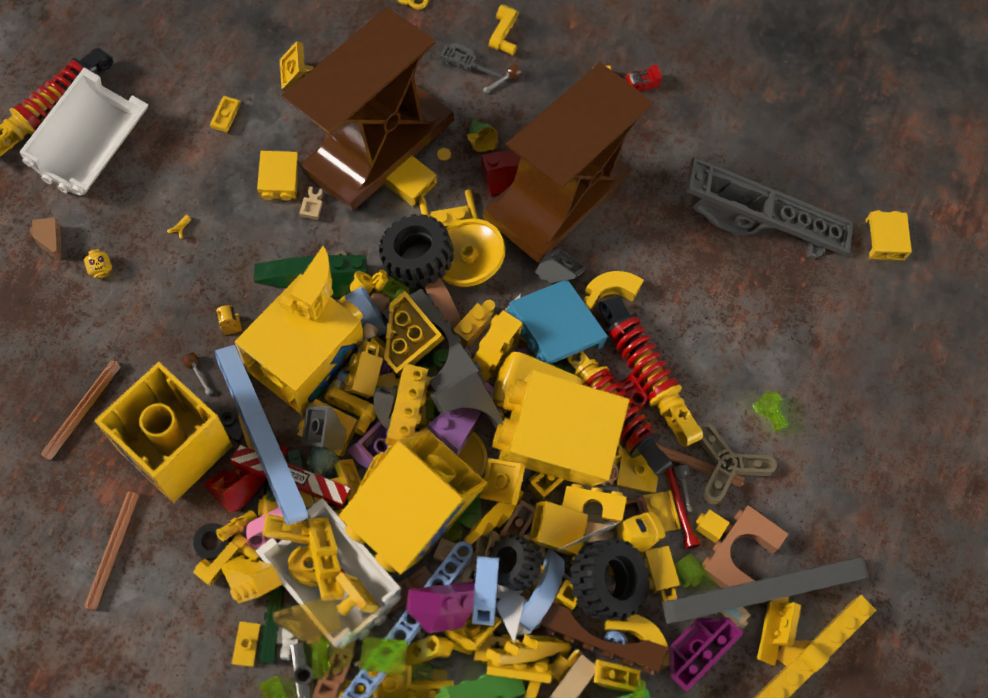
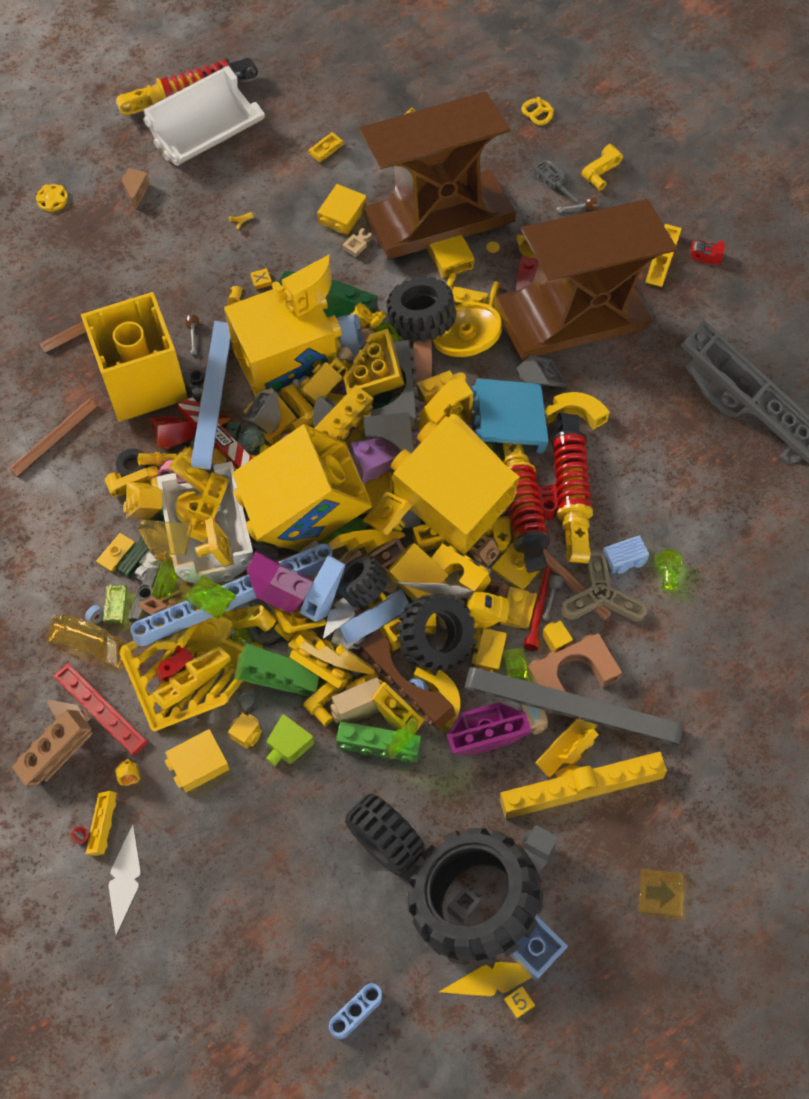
camera: 35 degrees right, 5 degrees down
yellow head [84,249,112,279] -> none
none -> yellow tile [250,268,272,290]
none -> light blue brick [603,535,649,574]

